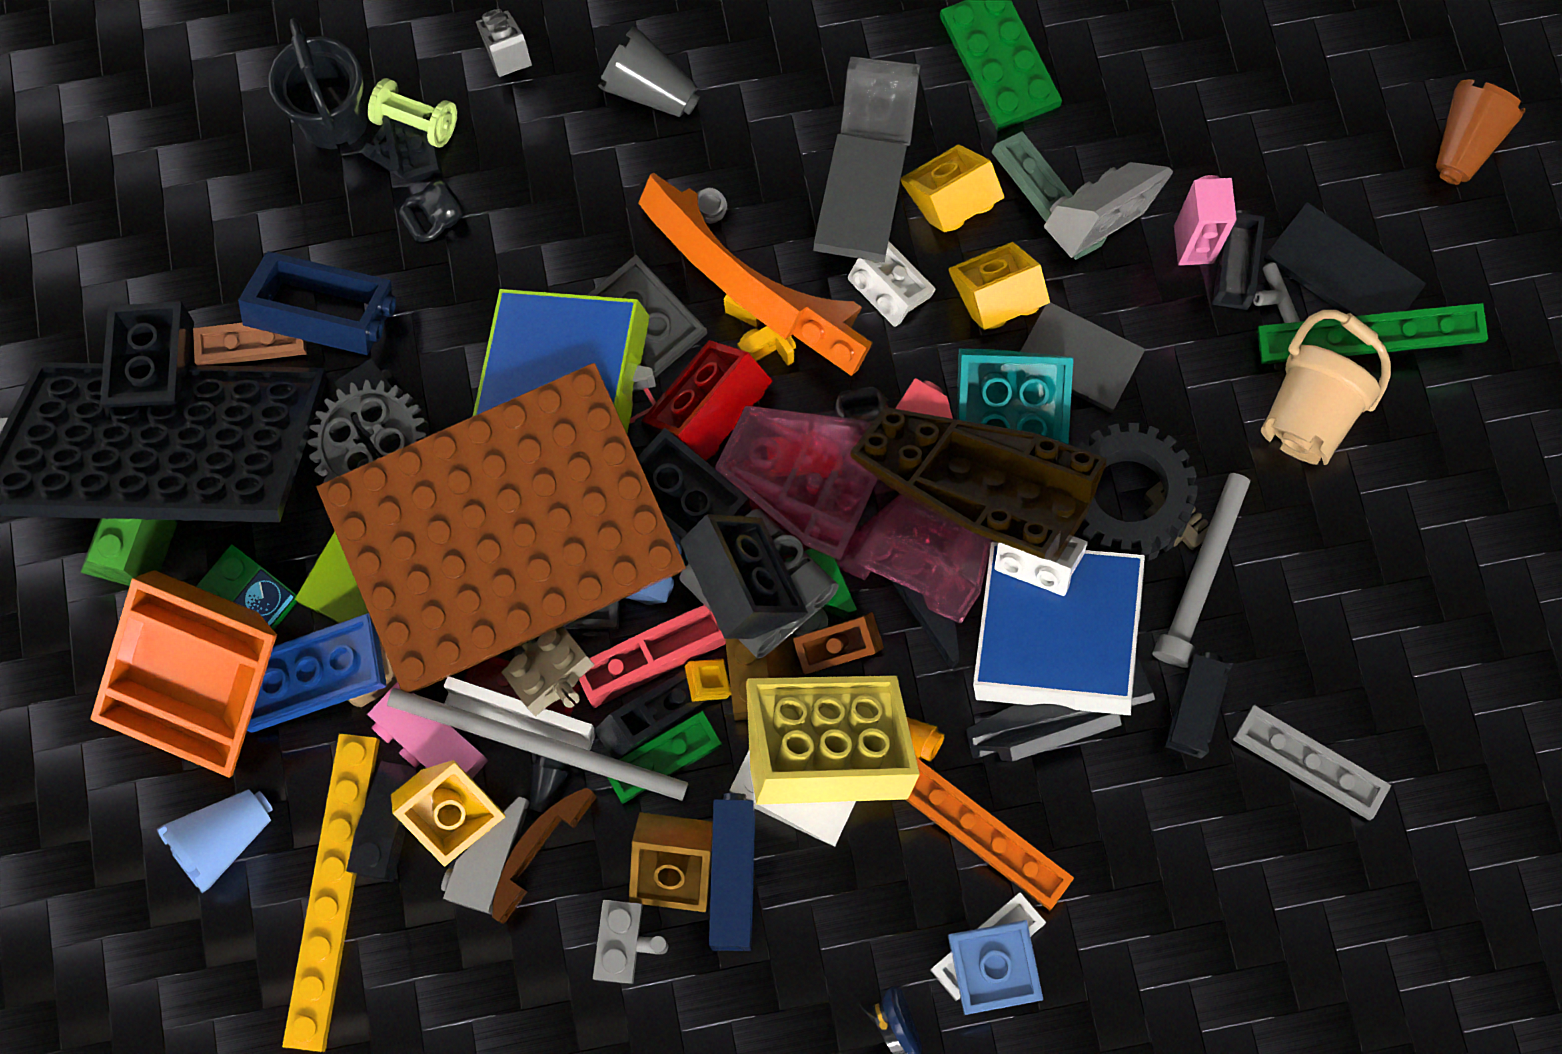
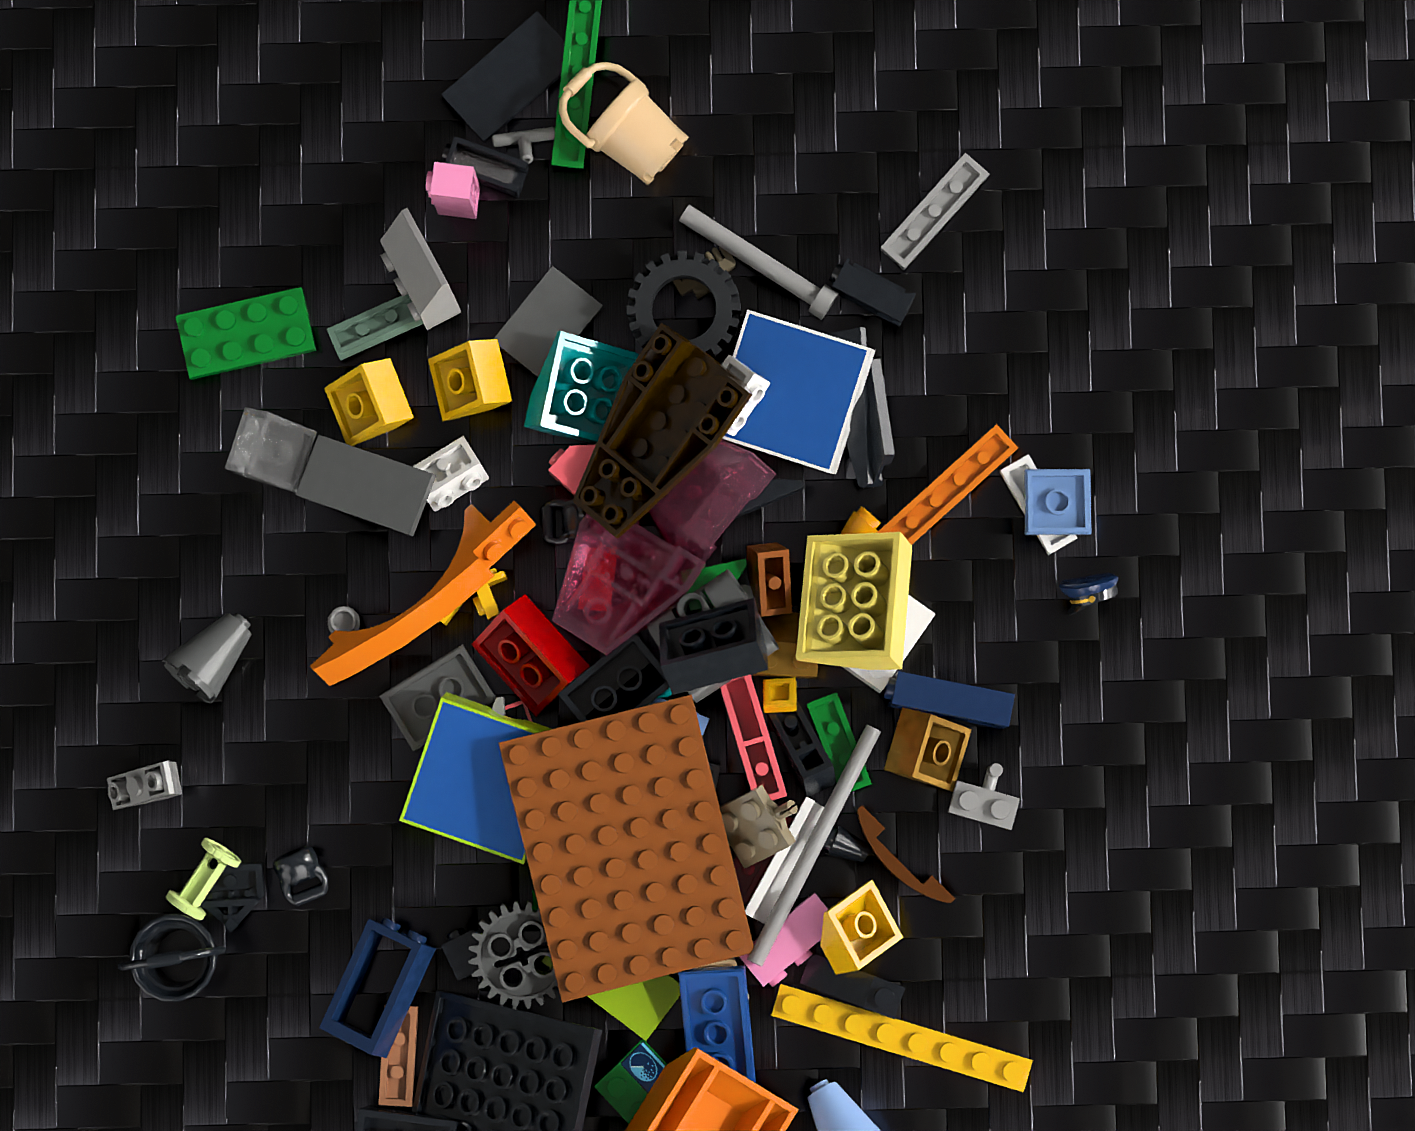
camera: 85 degrees left, 10 degrees up
light grey slope [441,797,530,915] -> none

